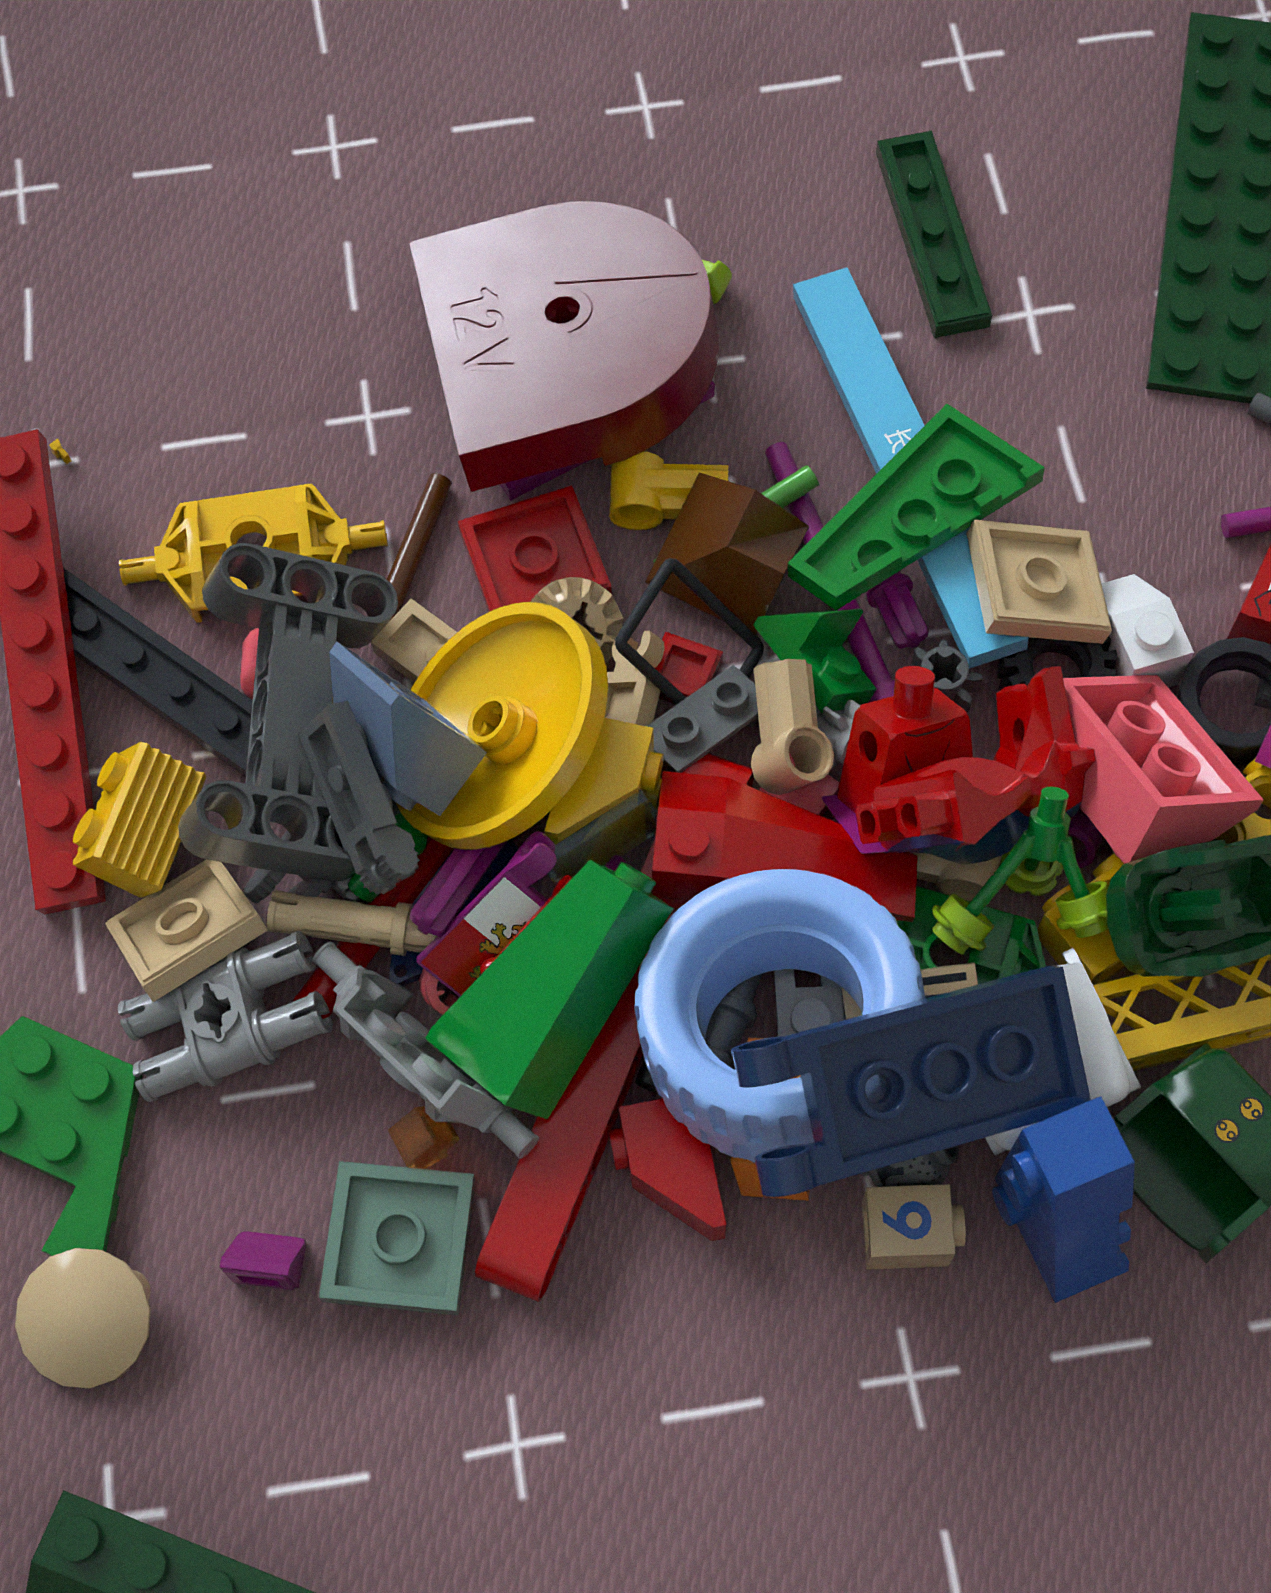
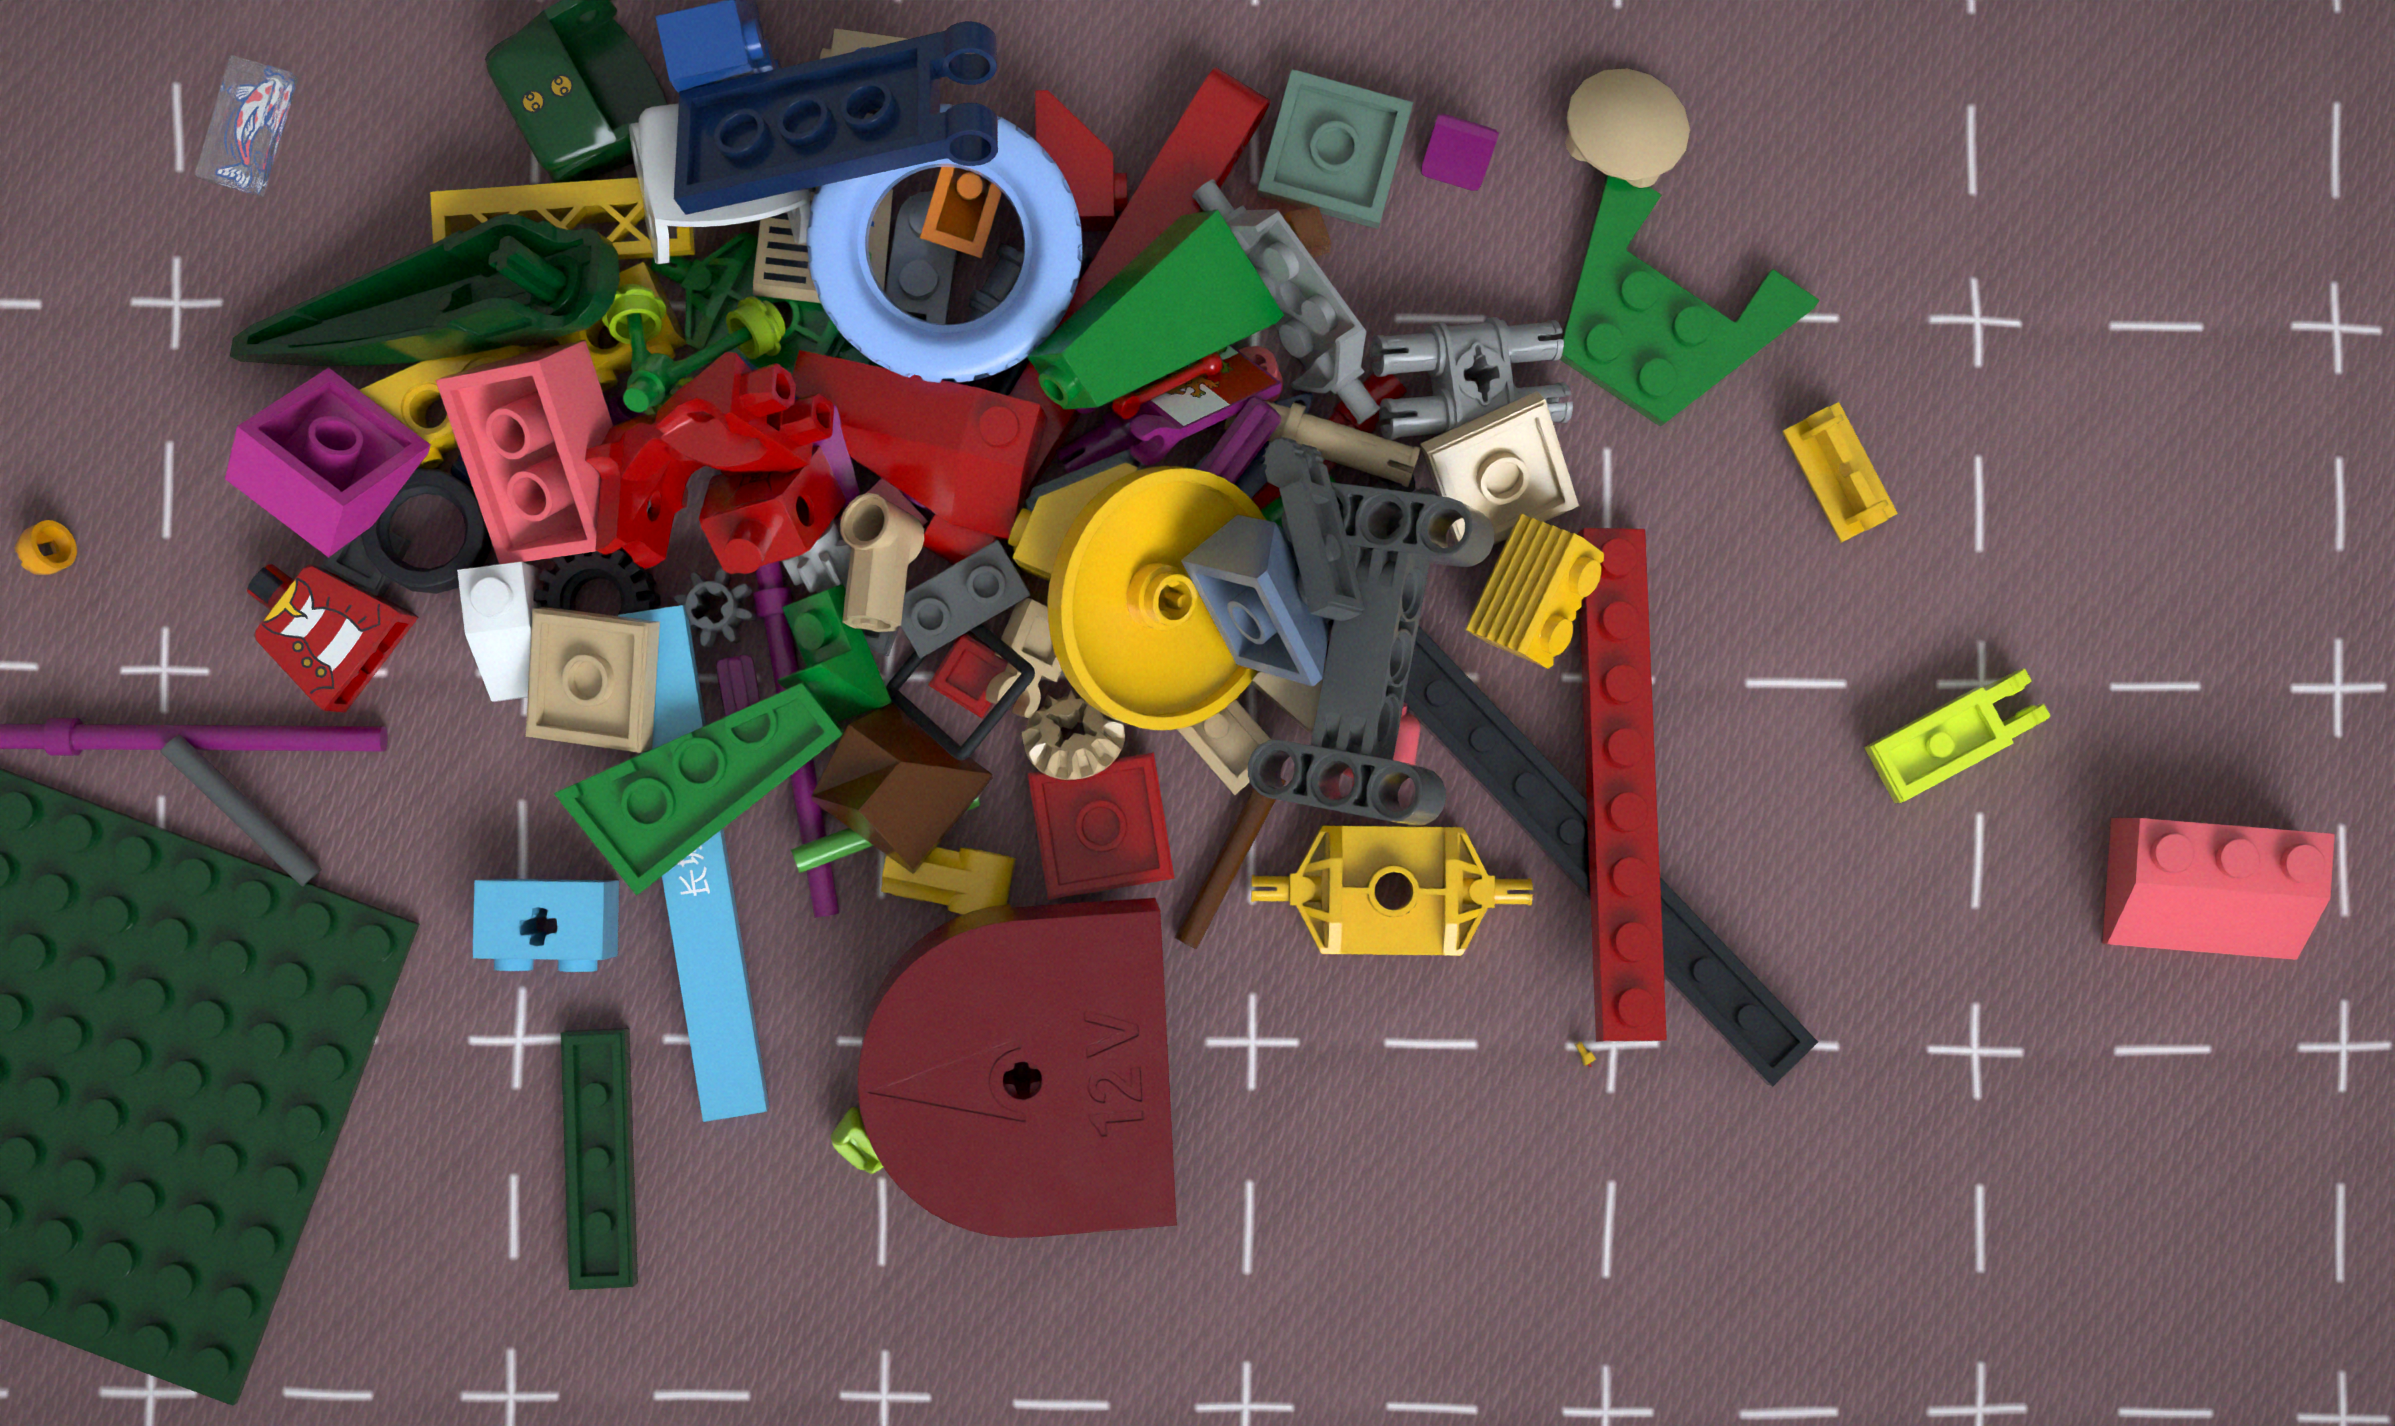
camera: 175 degrees left, 20 degrees up
none -> medium azure brick [473,878,619,972]

